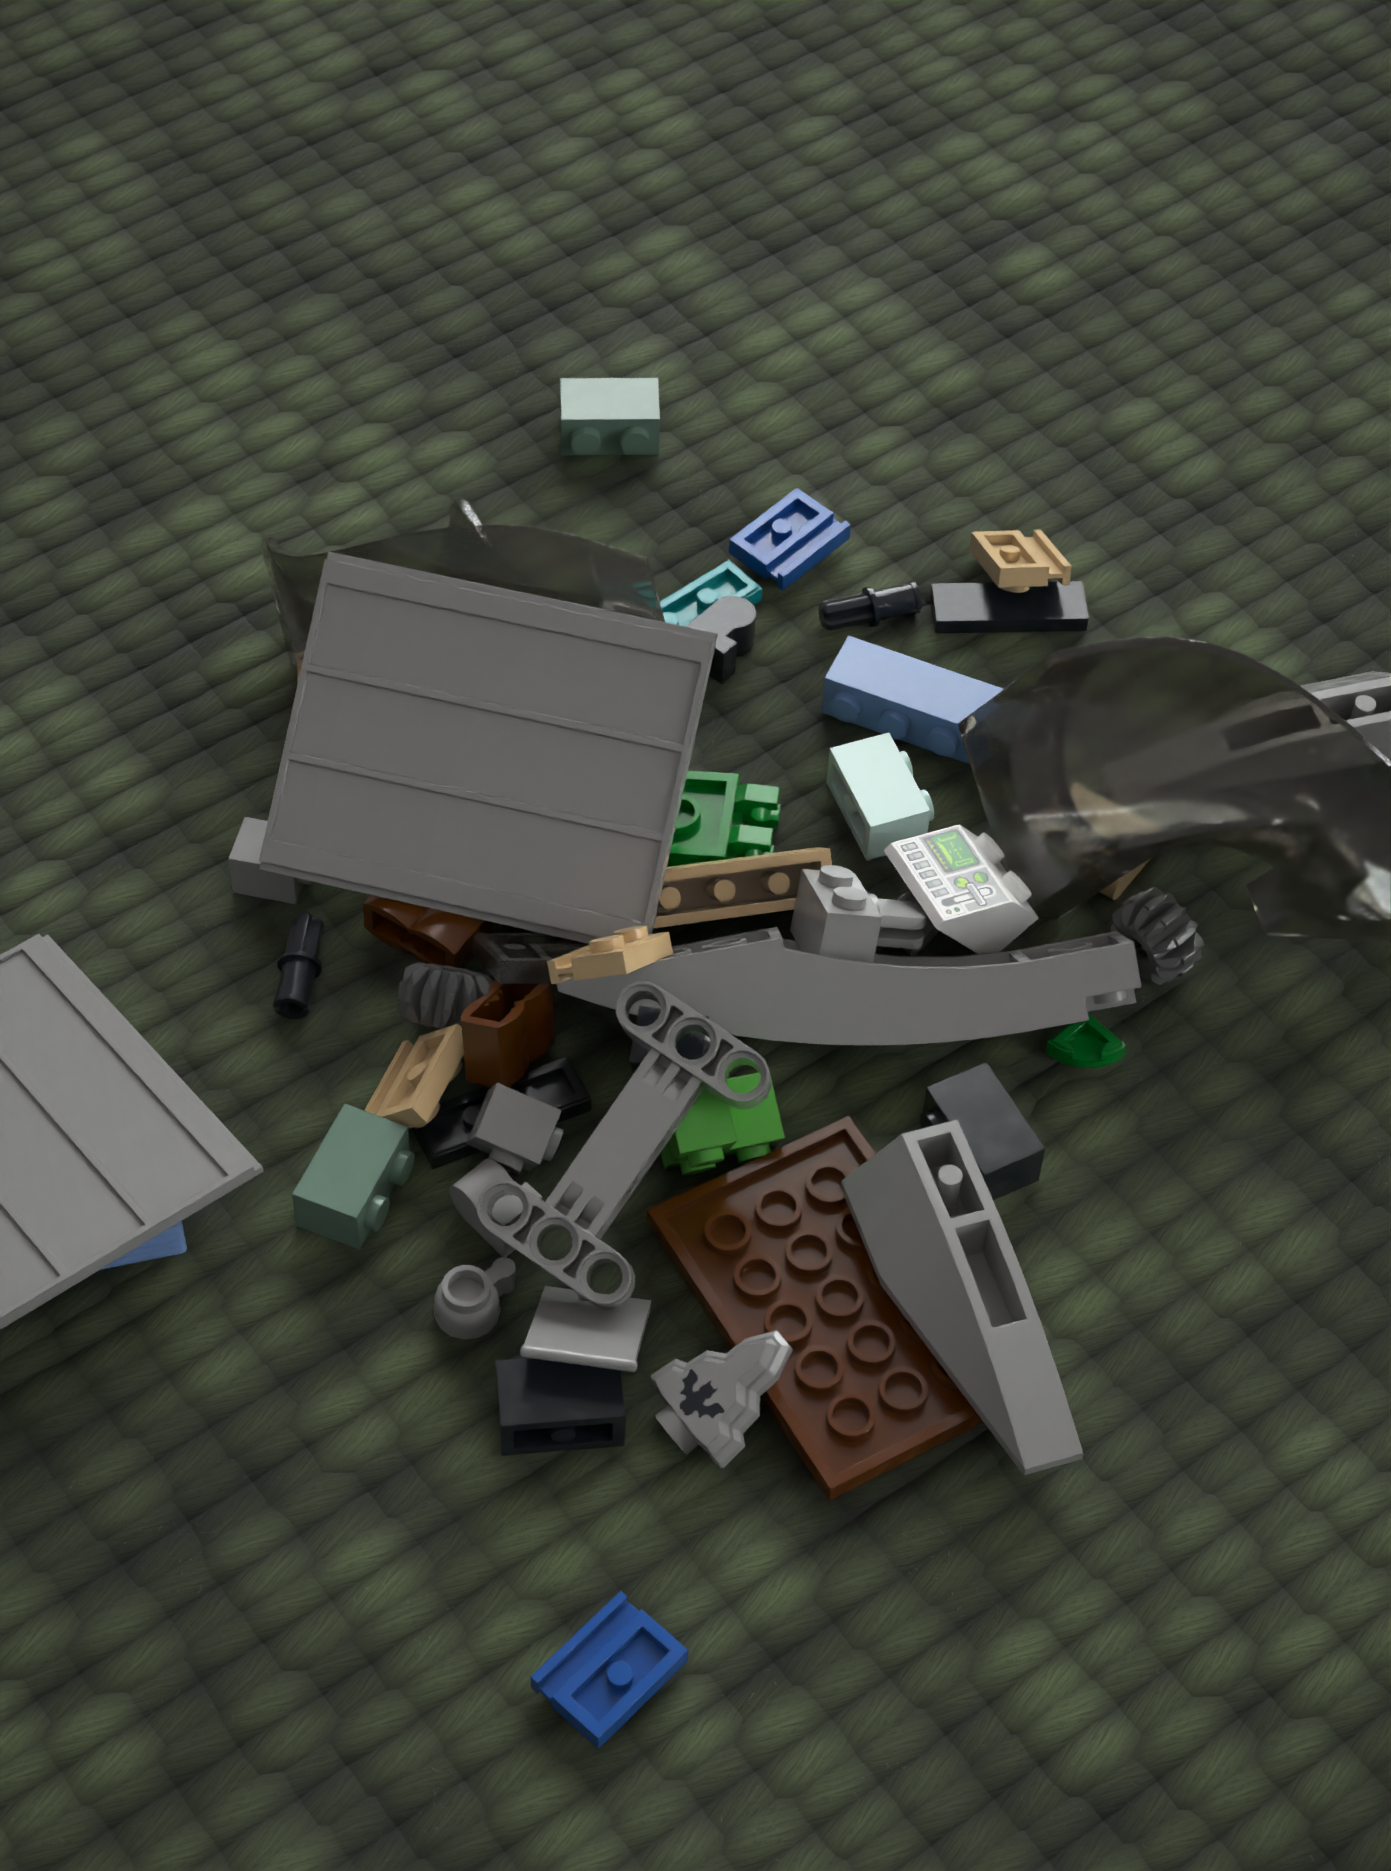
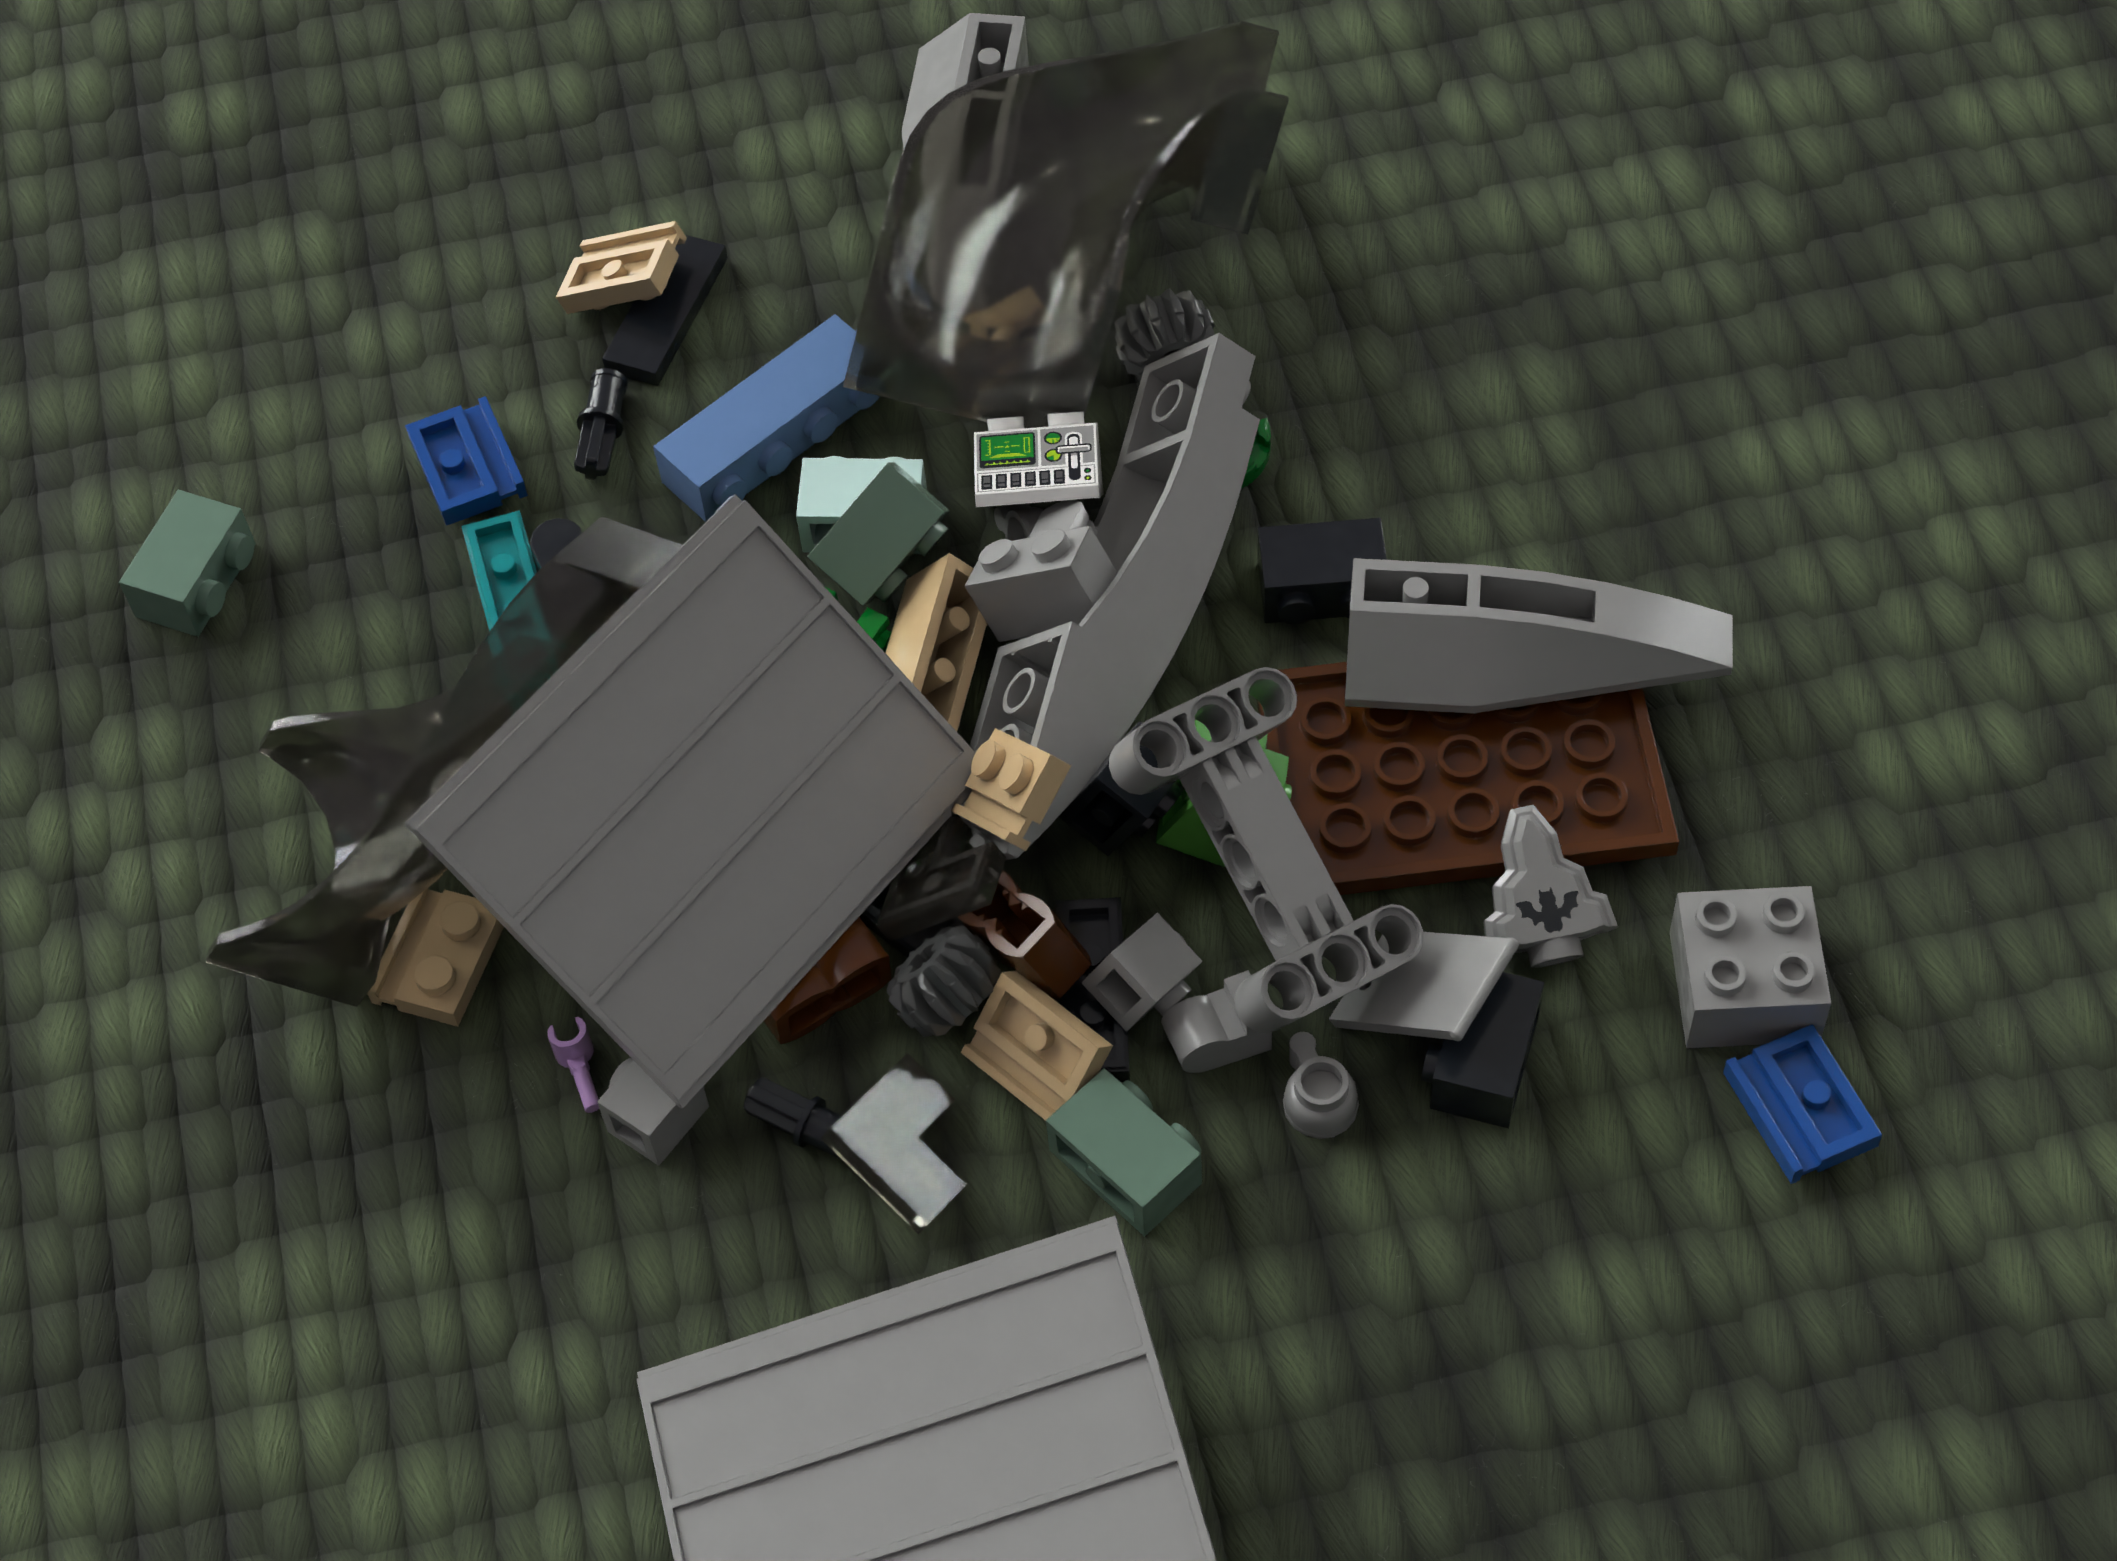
camera: 60 degrees left, 5 degrees up
none -> sand green brick [807,462,950,606]
none -> clear smoke tile [821,1053,966,1235]
none -> light grey brick [1670,886,1831,1048]

